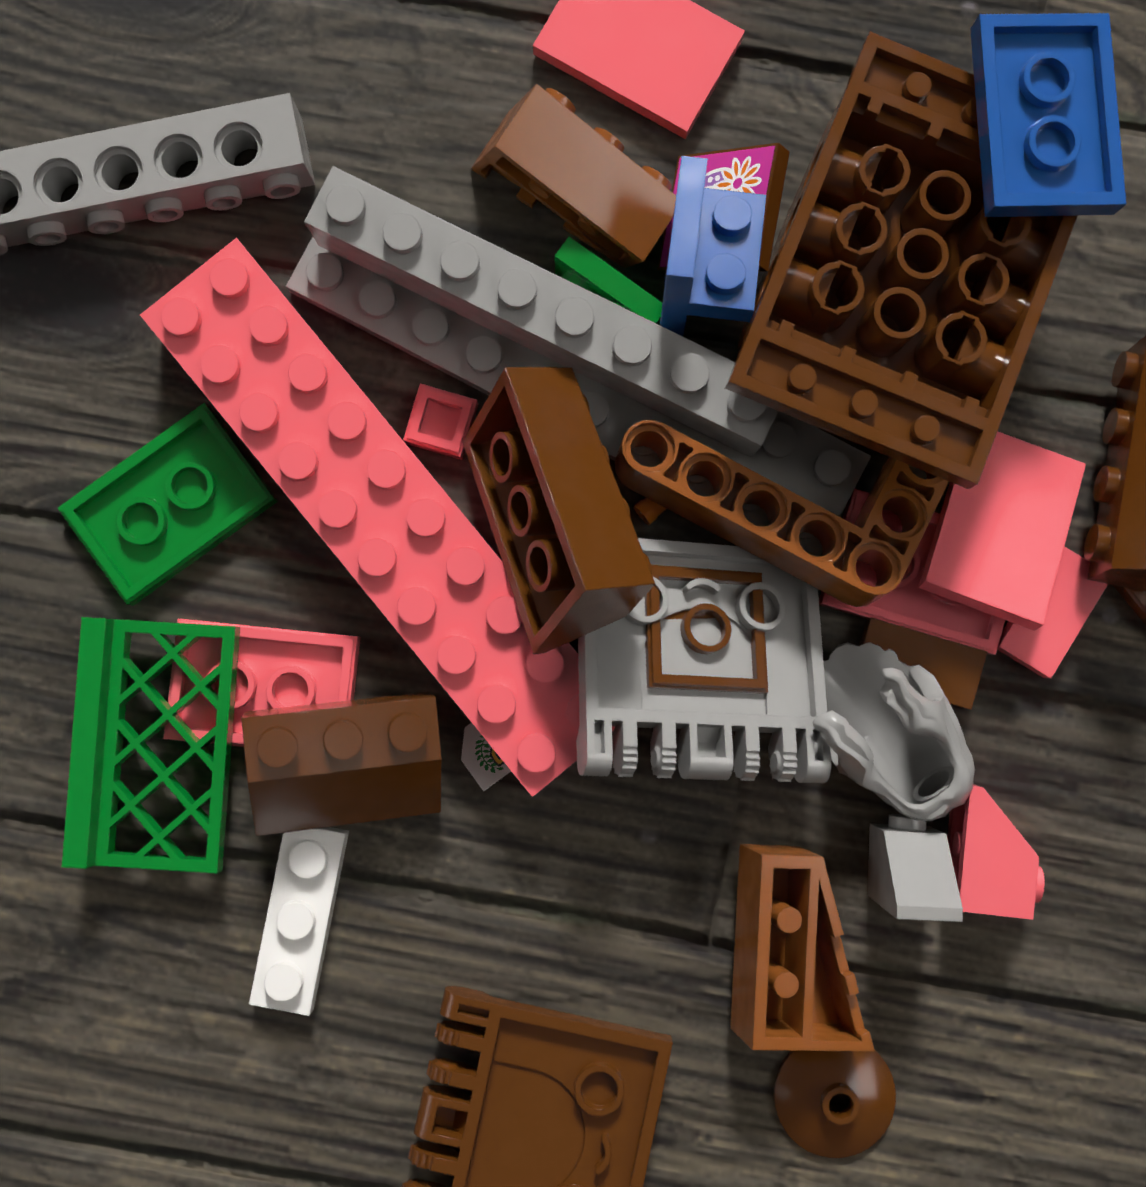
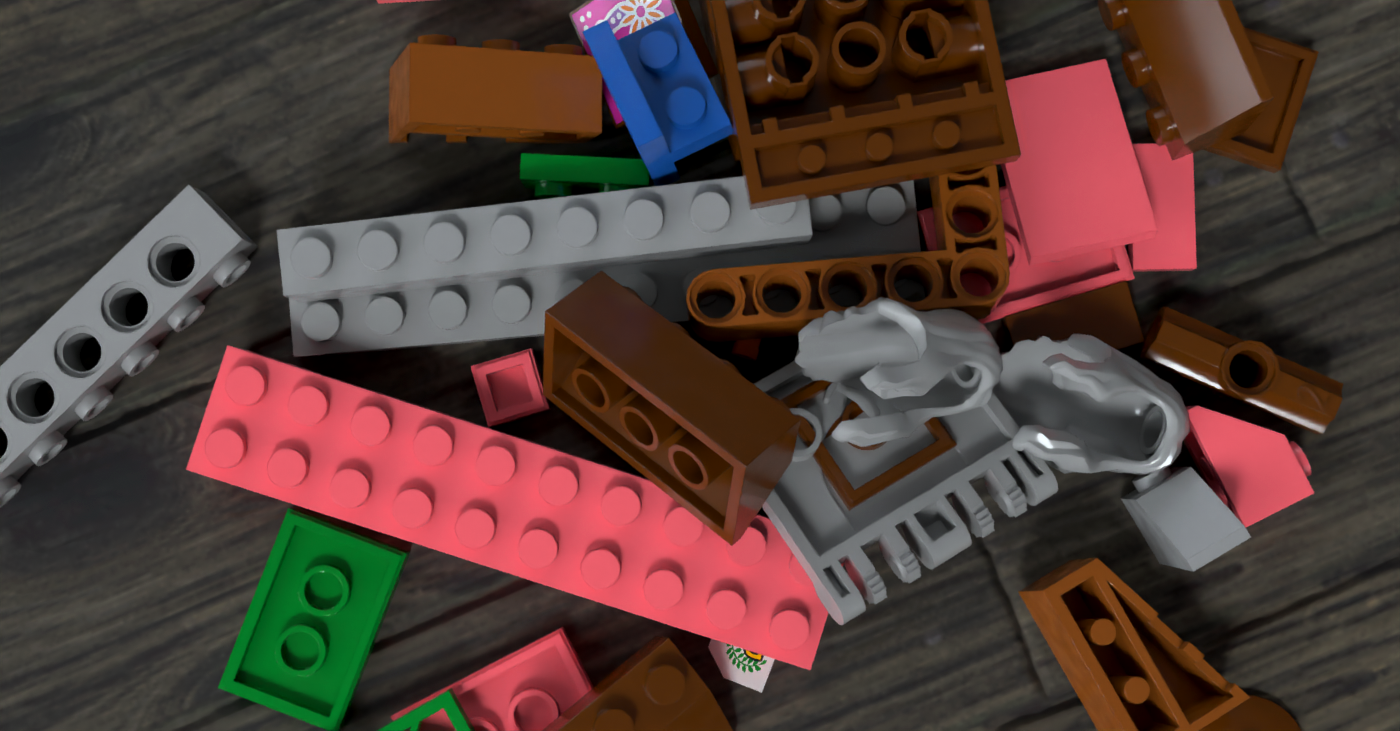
camera: 30 degrees left, 0 degrees up
none -> light grey hair [795,297,1003,447]
none -> reddish brown piece [1140,307,1343,435]

